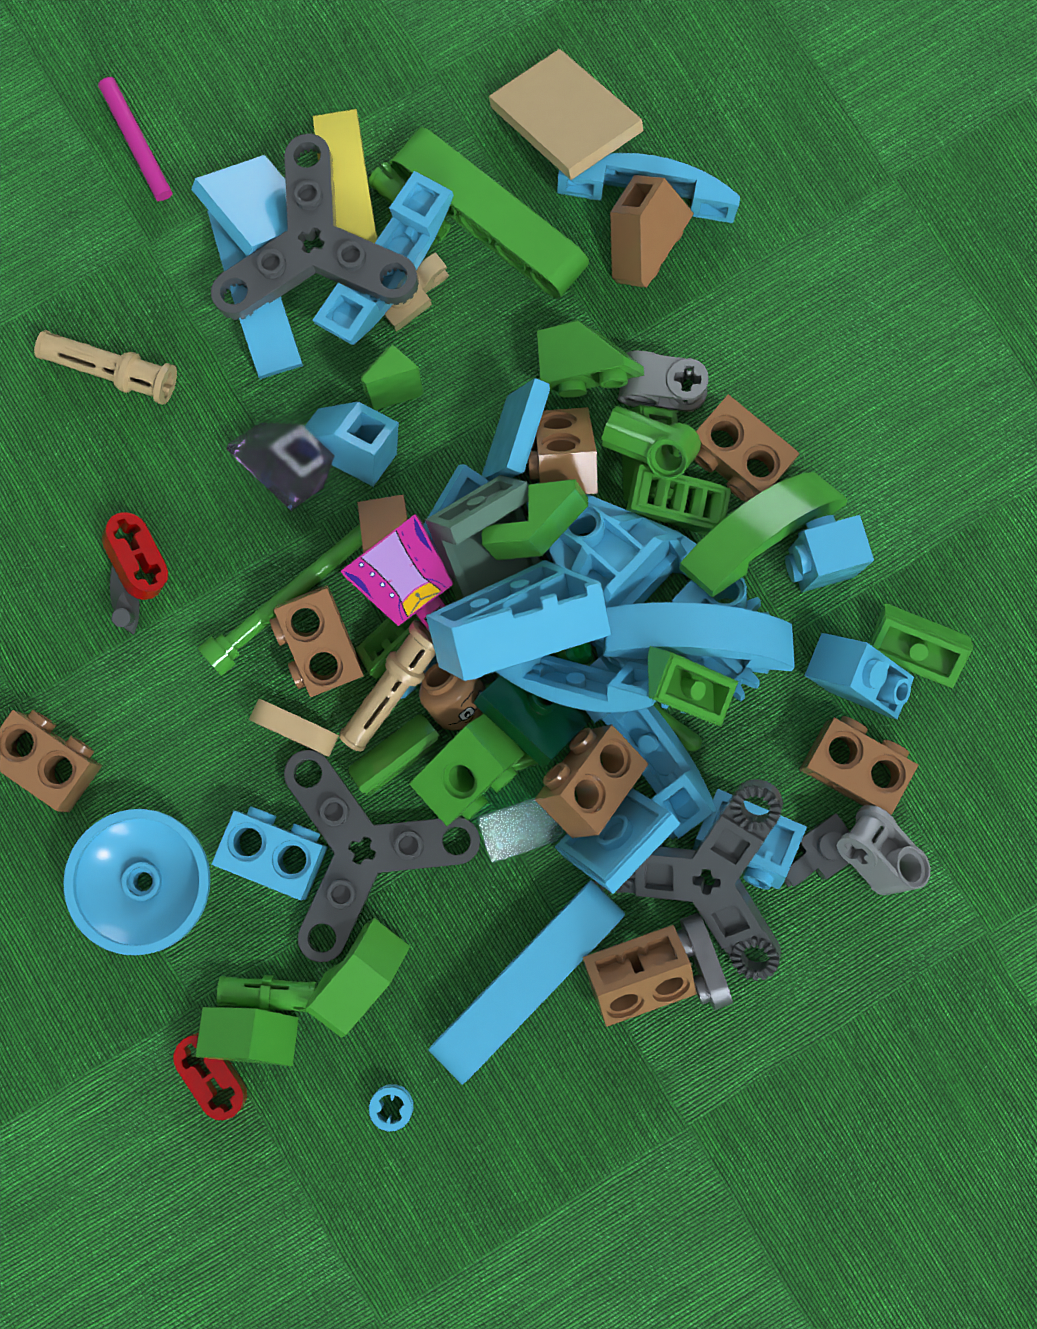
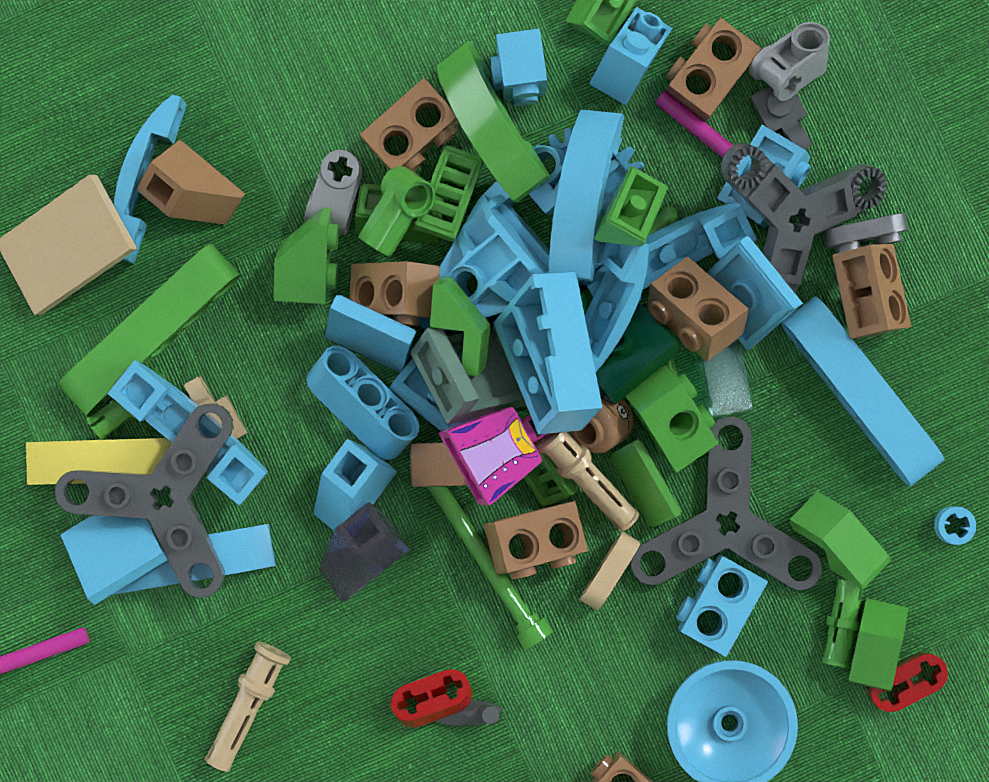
camera: 85 degrees left, 5 degrees up
bright green slope [361,345,424,410] -> none
none -> medium azure beam [306,346,420,460]
none -> dark pink bar [654,90,740,166]

